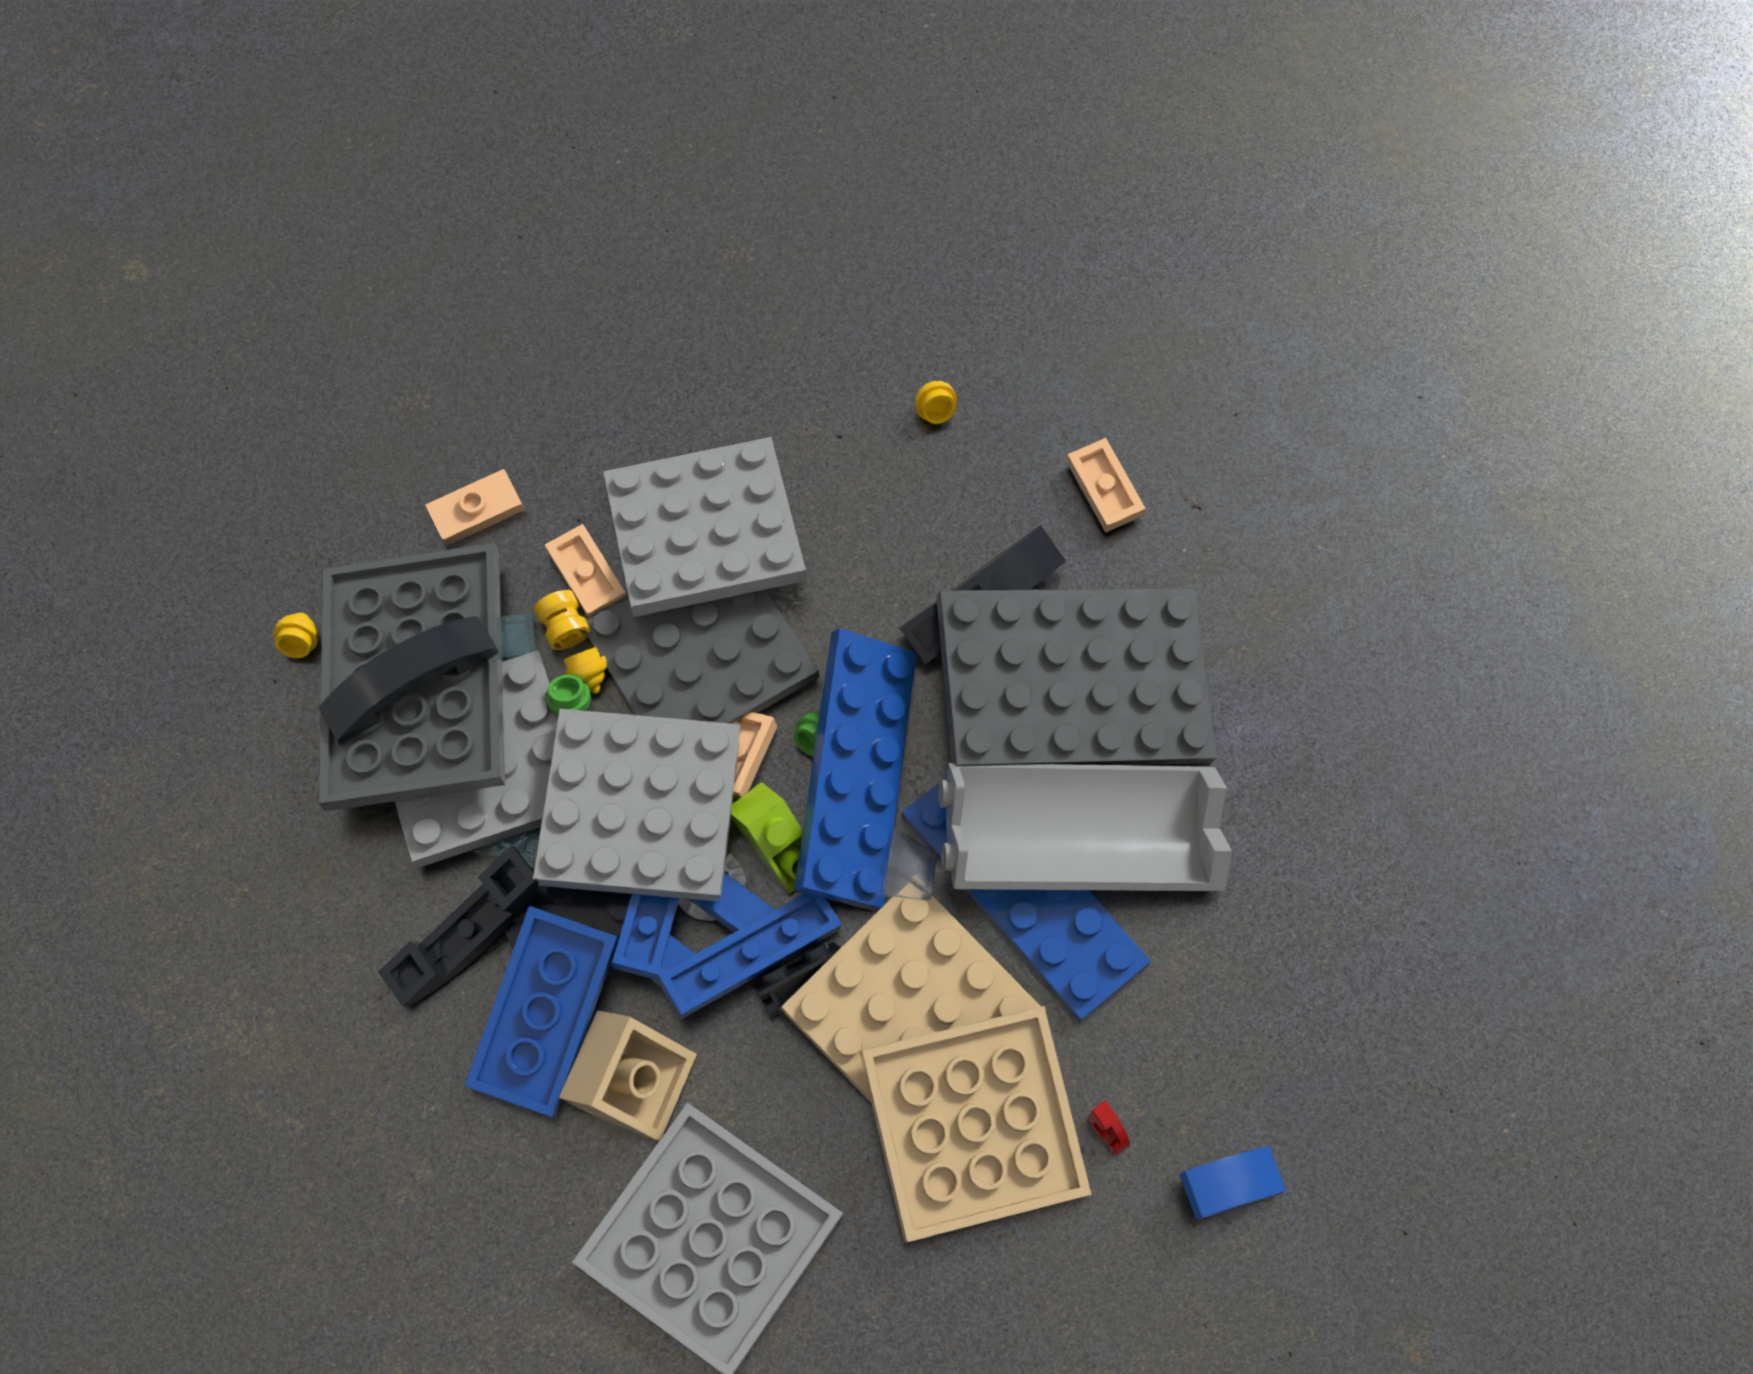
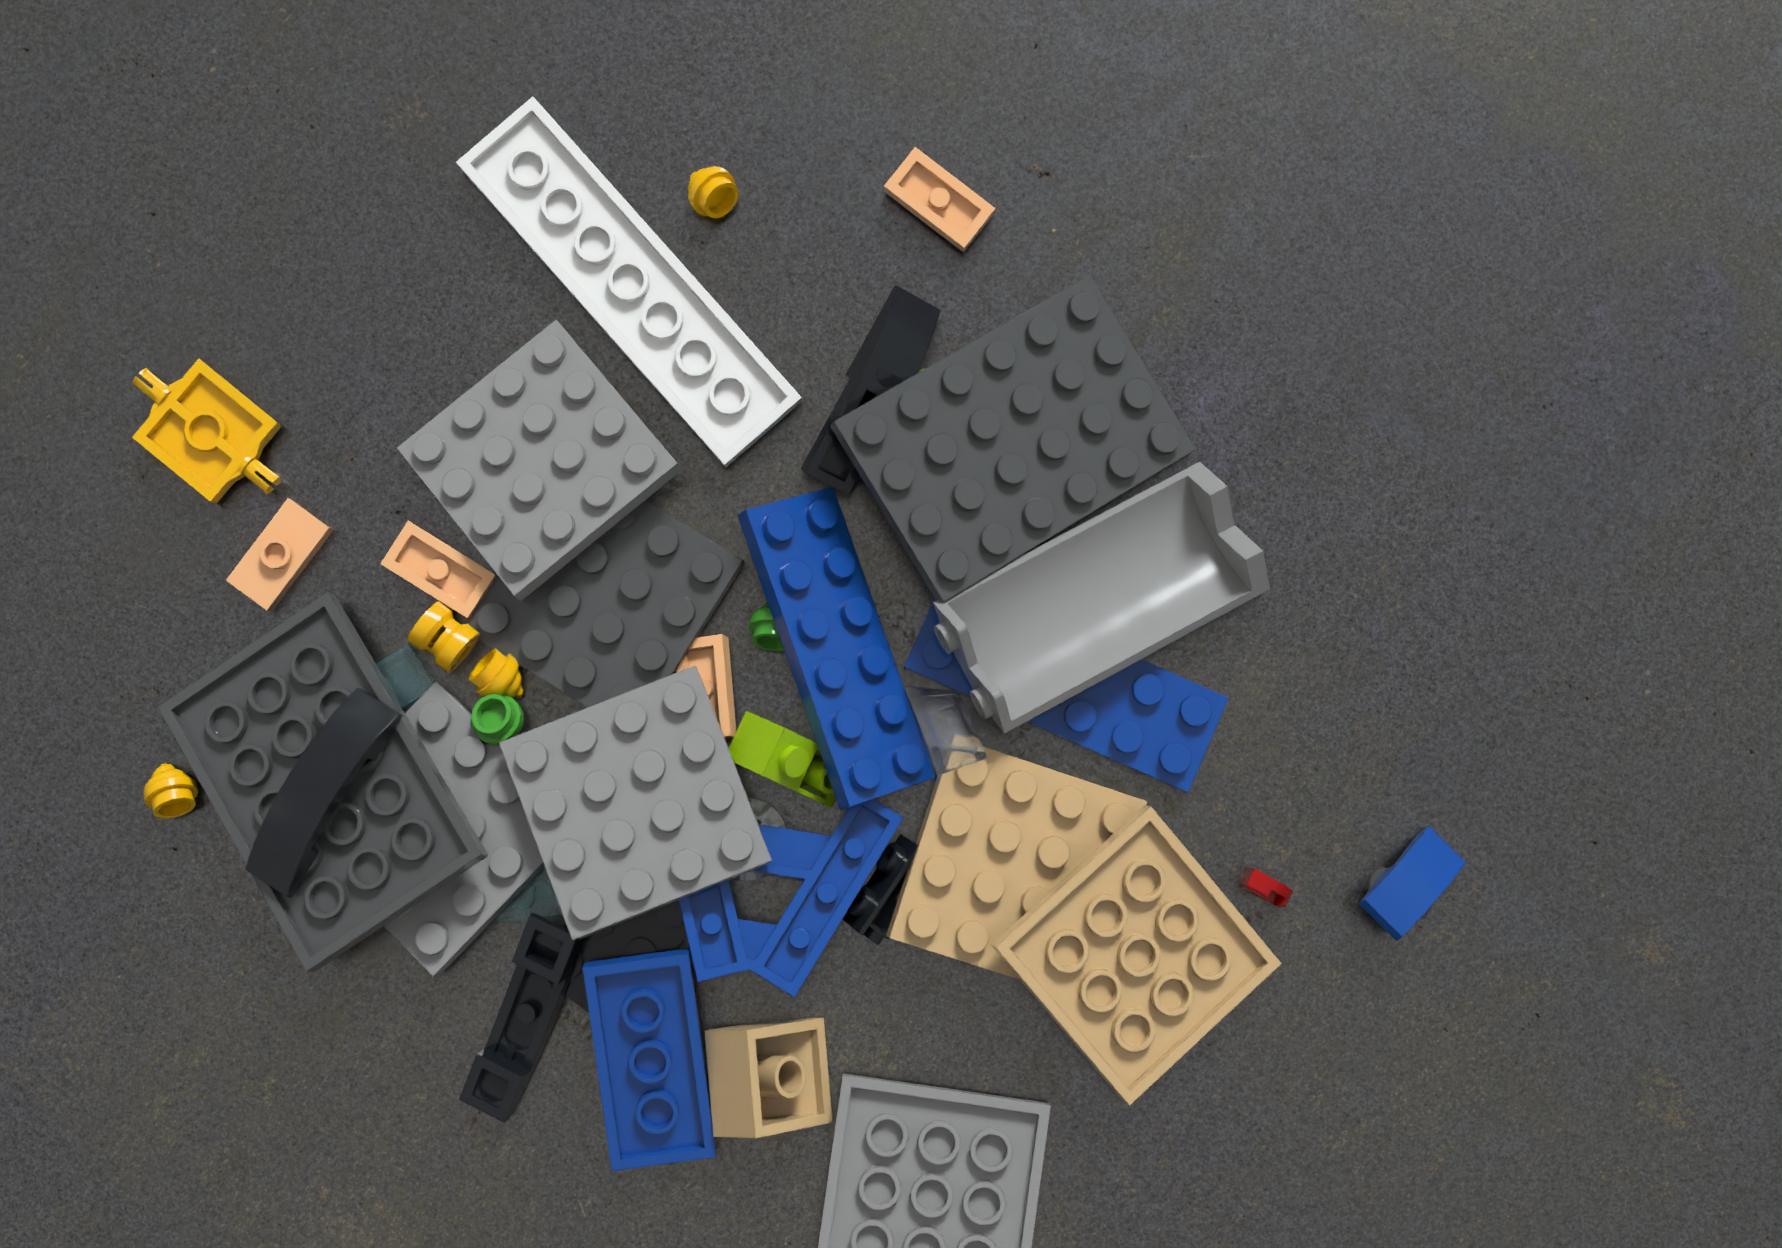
camera: 30 degrees left, 15 degrees up
none -> yellow plate [132,359,282,504]
none -> white plate [456,96,802,468]

